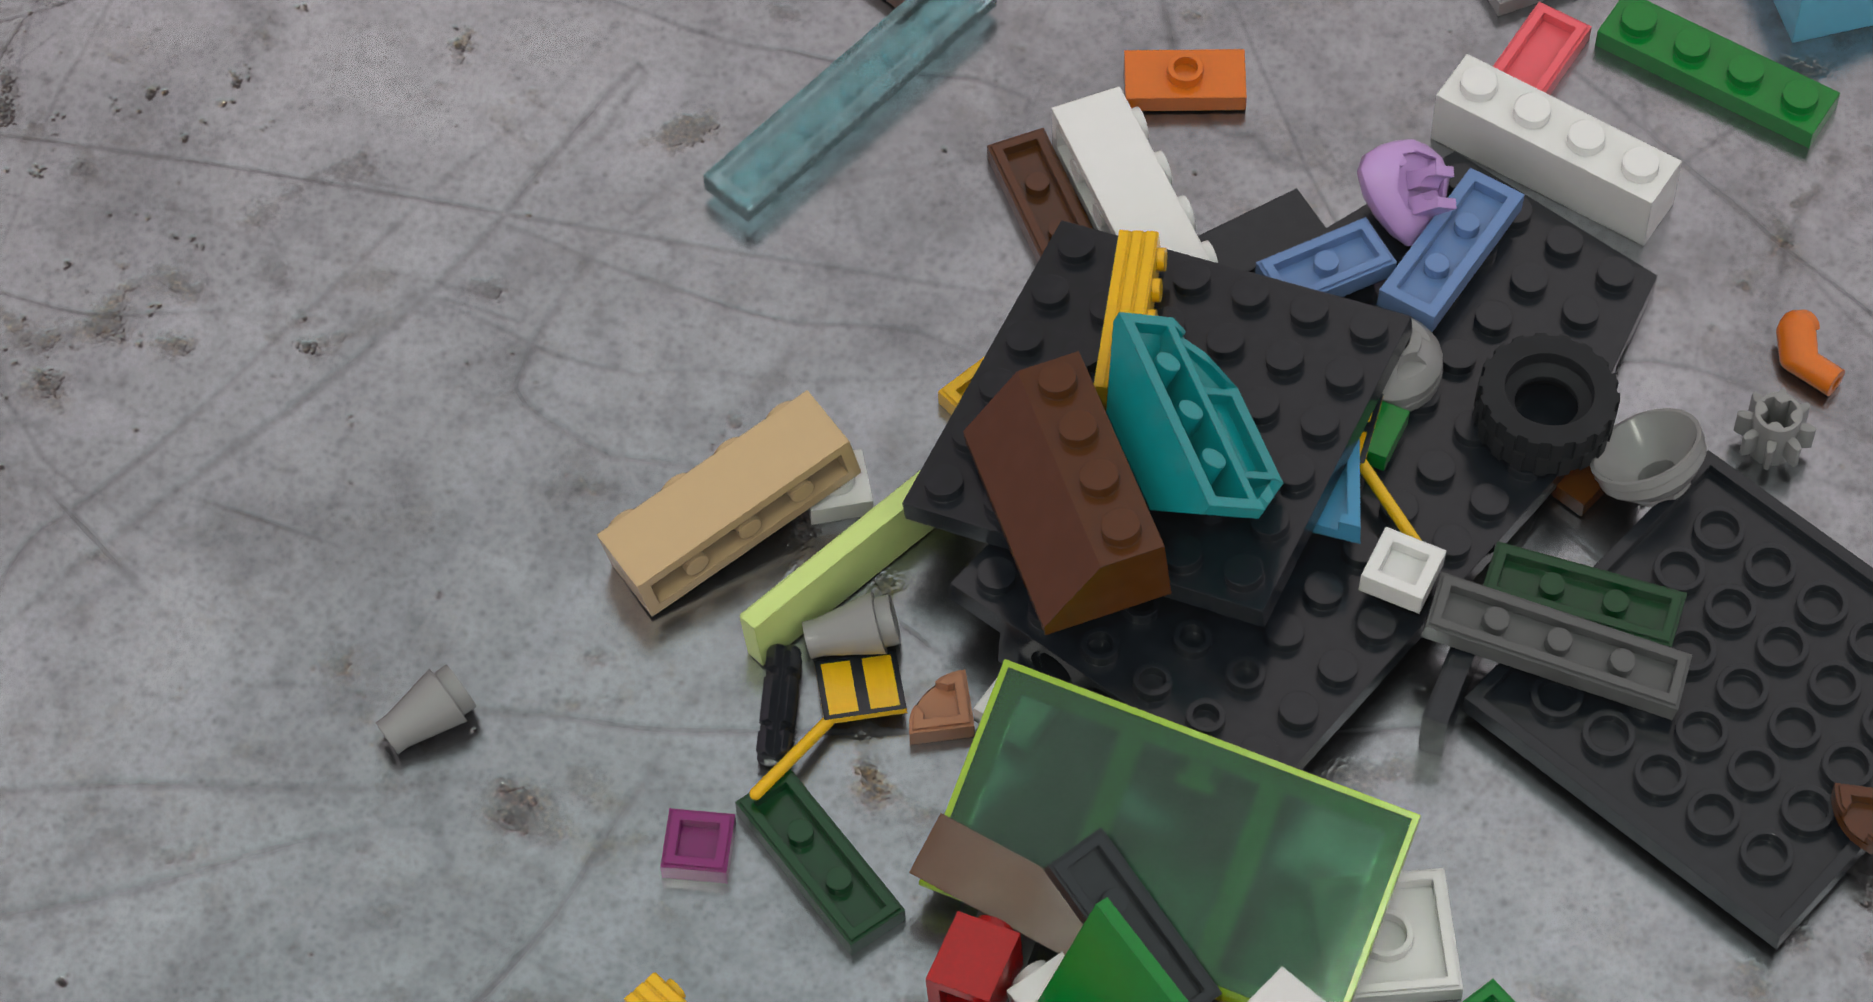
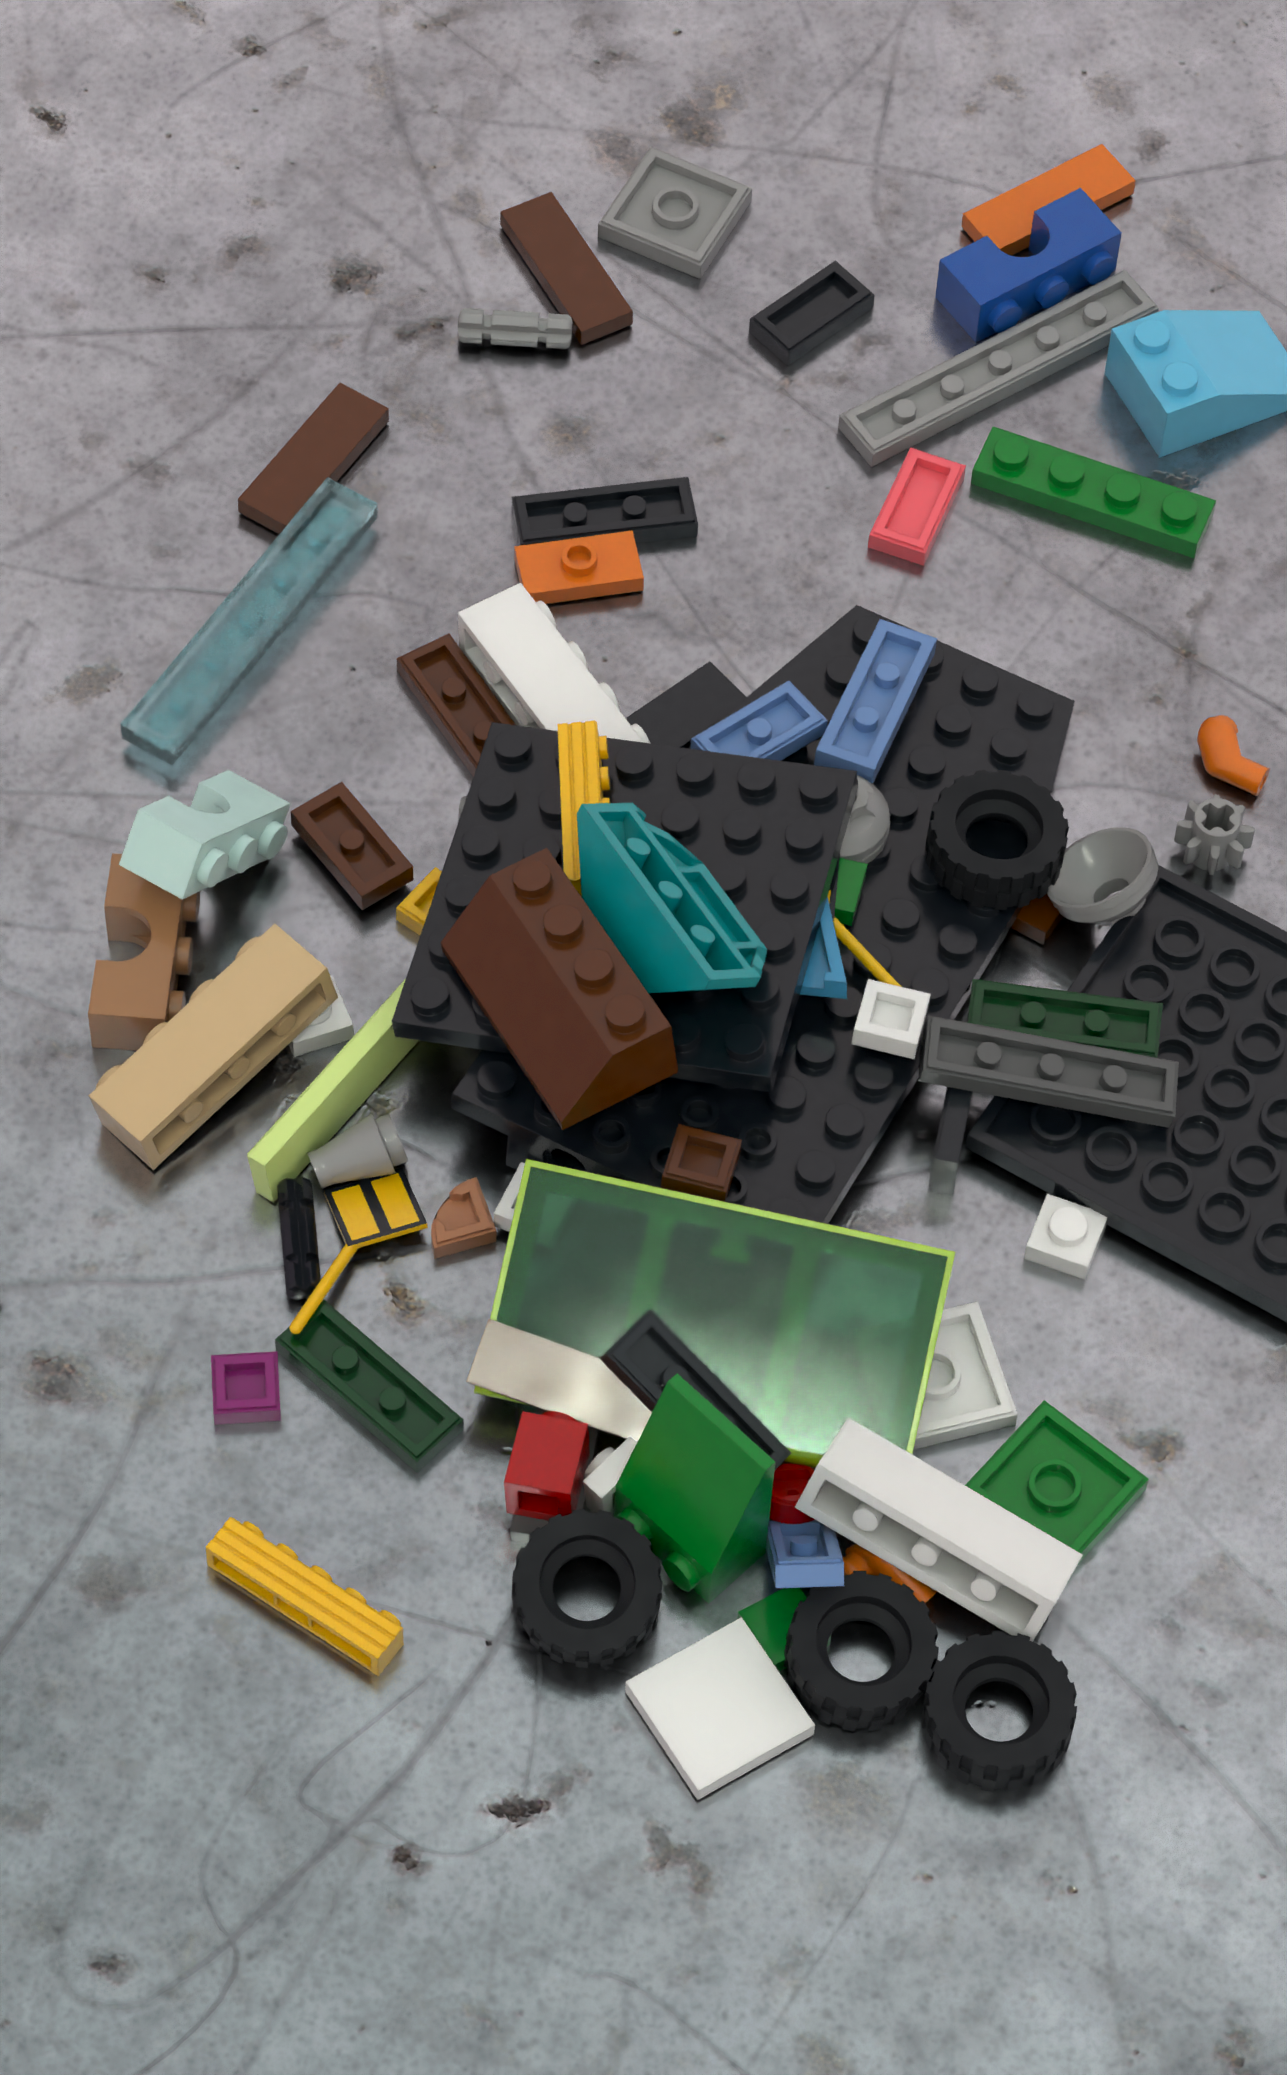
camera: 15 degrees left, 0 degrees up
lavender piece [1357,139,1456,246] -> none
white brick [1431,54,1682,246] -> none
none -> medium nougat arch [88,853,200,1051]
none -> light aqua arch [119,770,291,900]
none -> reddish brown plate [290,782,414,910]
none -> black tile [512,477,698,546]
none -> reddish brown tile [661,1124,742,1202]
none -> white plate [1024,1194,1107,1280]

